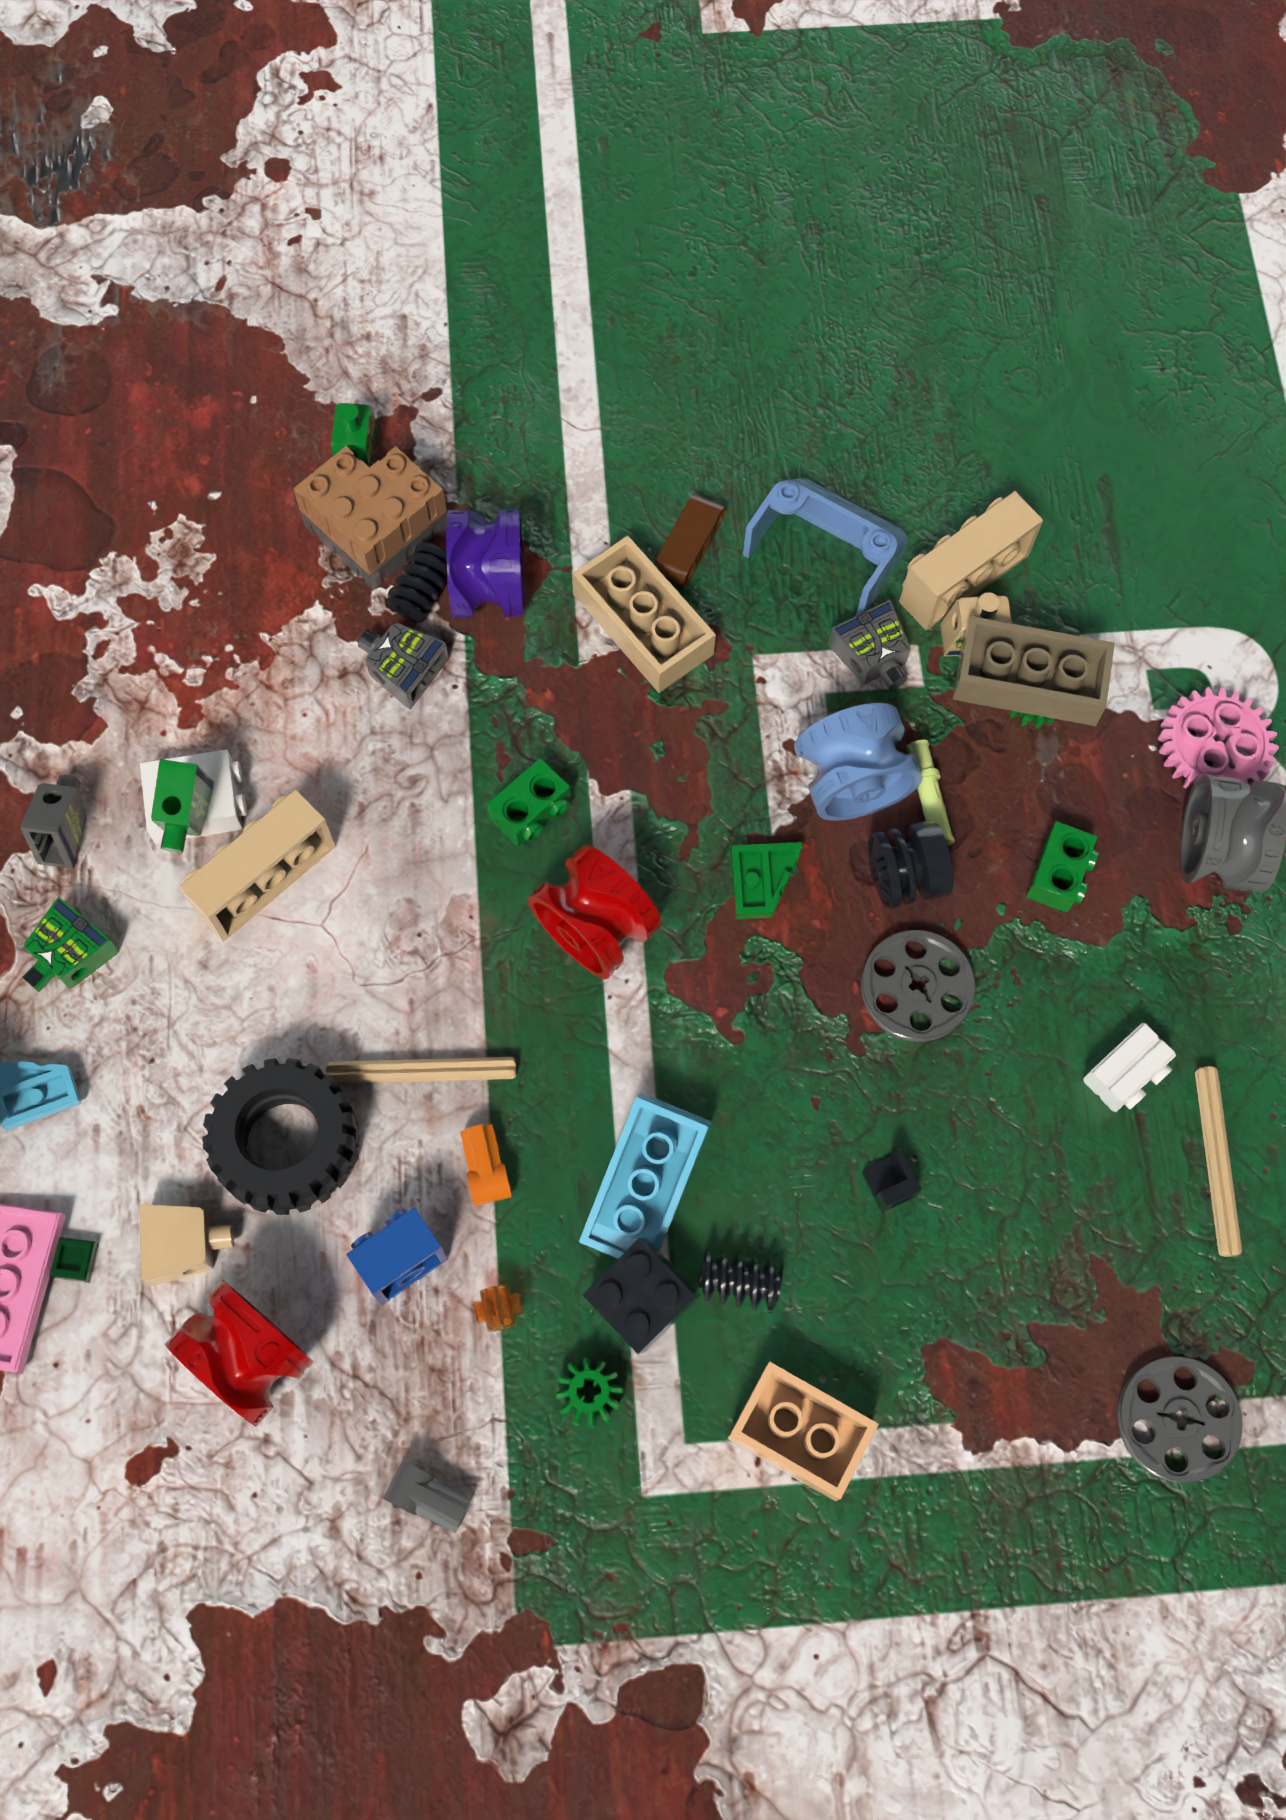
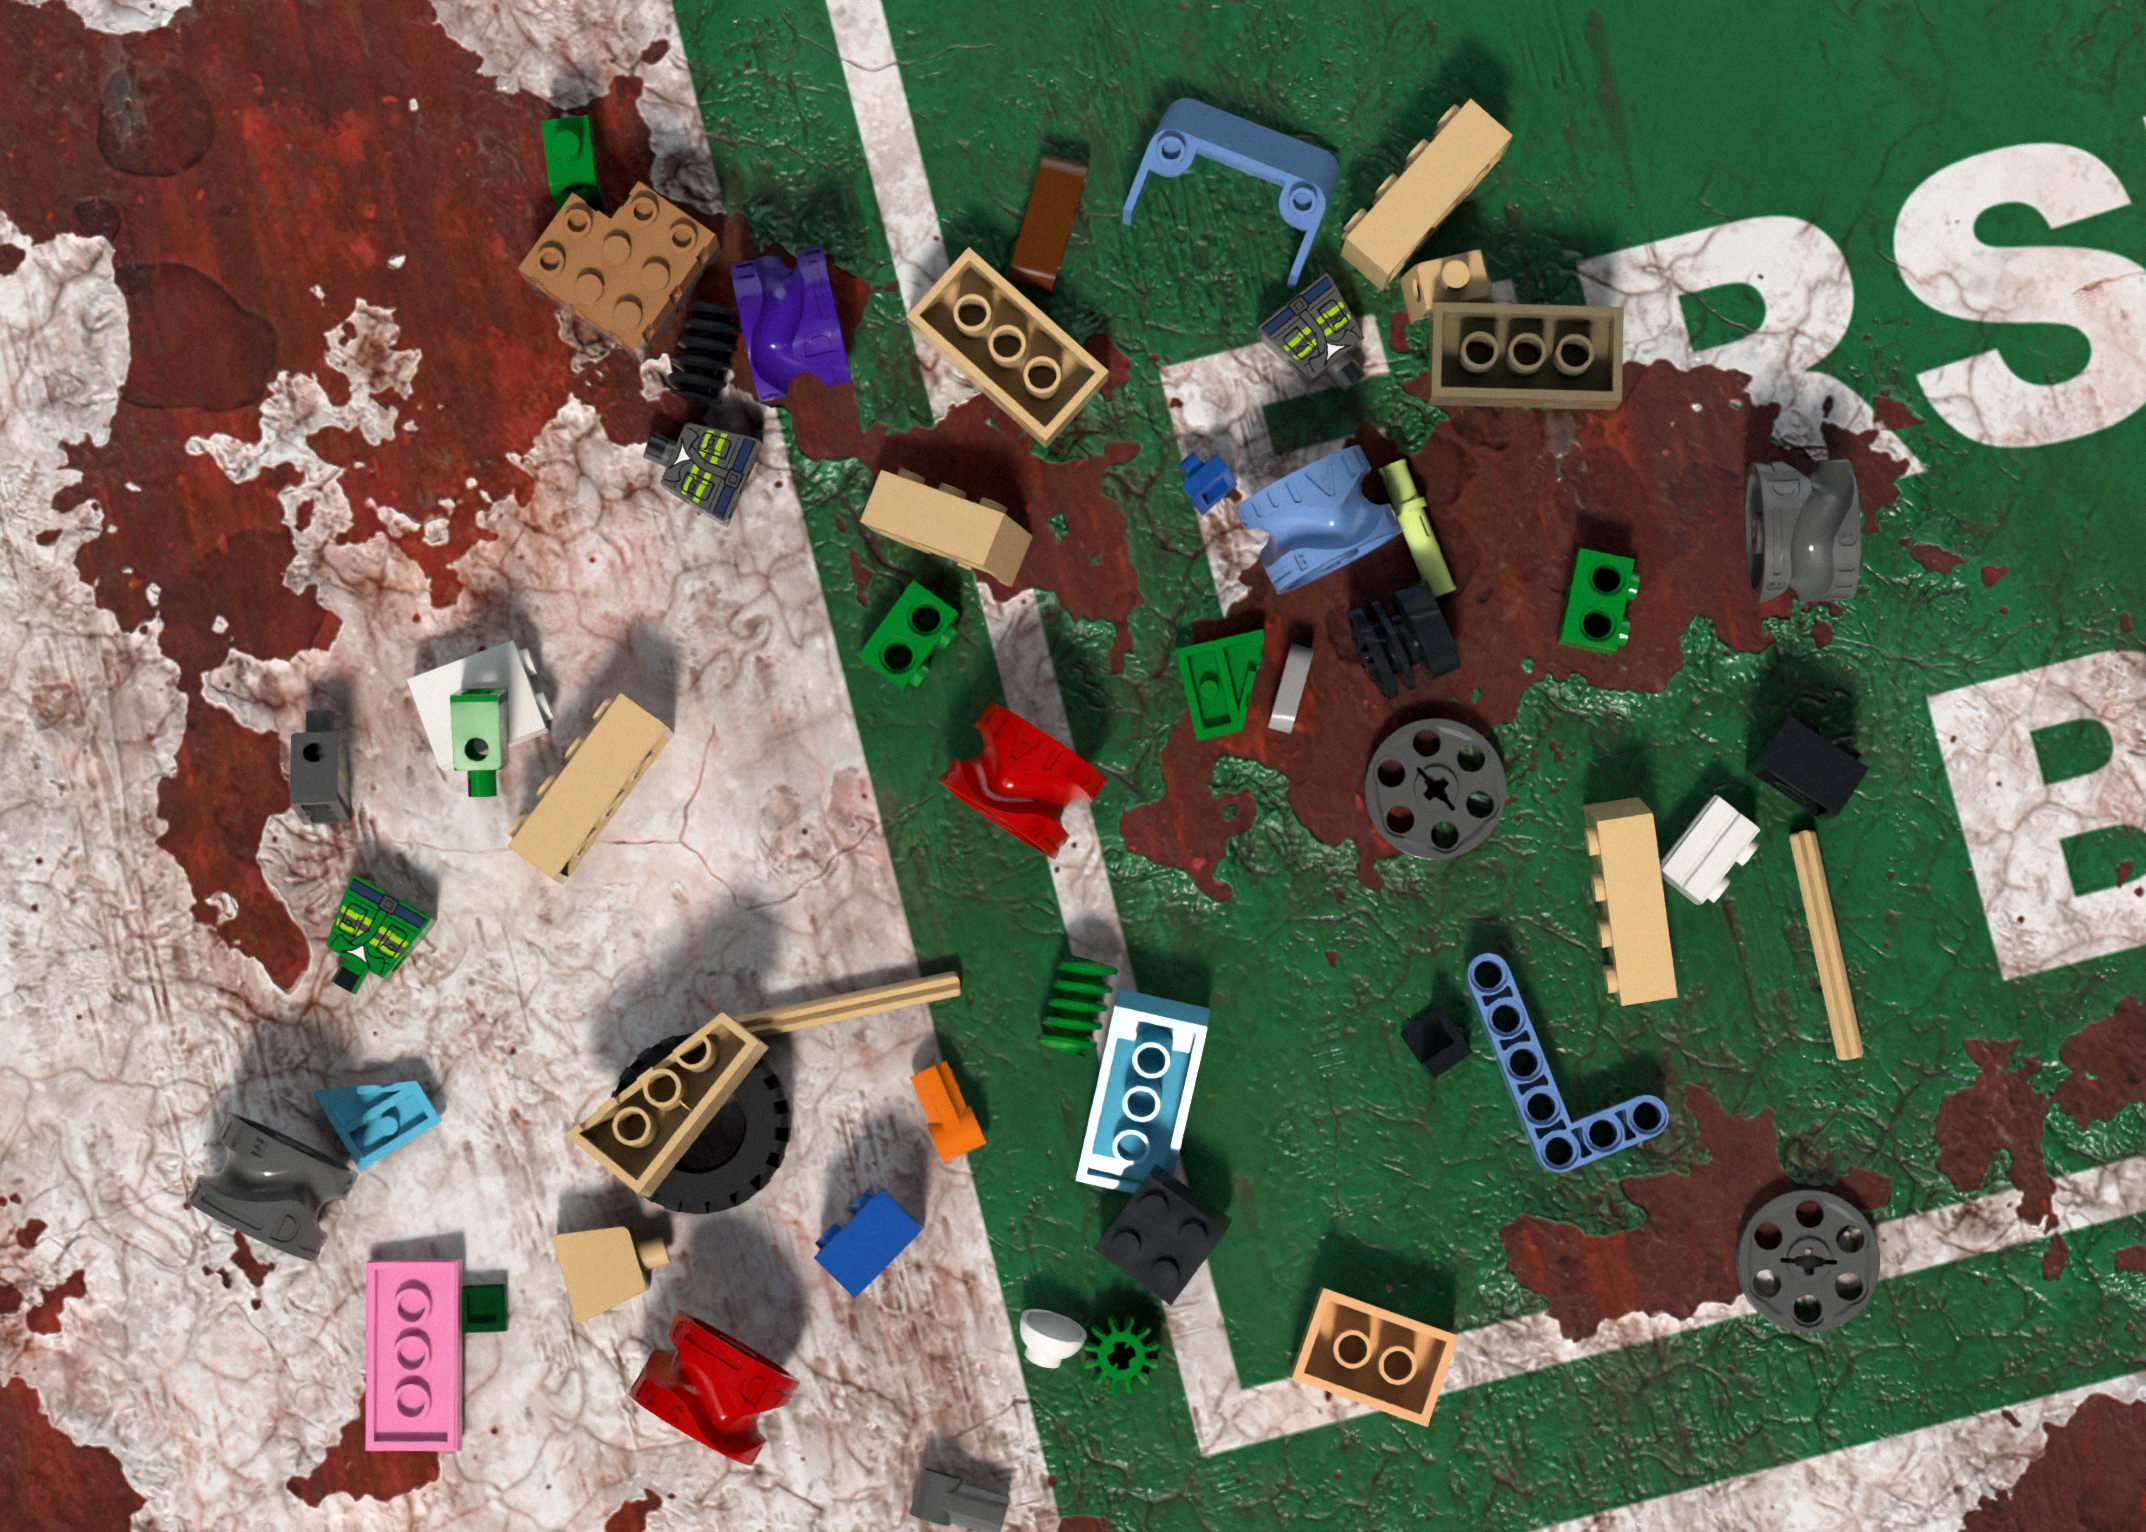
camera: 10 degrees left, 15 degrees up
clear orange gear [473,1285,523,1332] -> none
black piece [698,1249,784,1313] -> none
bright pink gear [1158,687,1279,789] -> none
none -> tan wedge [565,1012,769,1198]
none -> tan wedge [860,468,1033,587]
none -> white piece [1020,1309,1087,1368]
none -> green piece [1037,954,1118,1059]
none -> blue tile [1179,452,1237,516]
none -> light grey beam [1268,643,1314,734]
none -> medium blue beam [1463,953,1669,1173]
none -> tan wedge [1583,797,1678,1006]
none -> black brick [1745,715,1869,822]

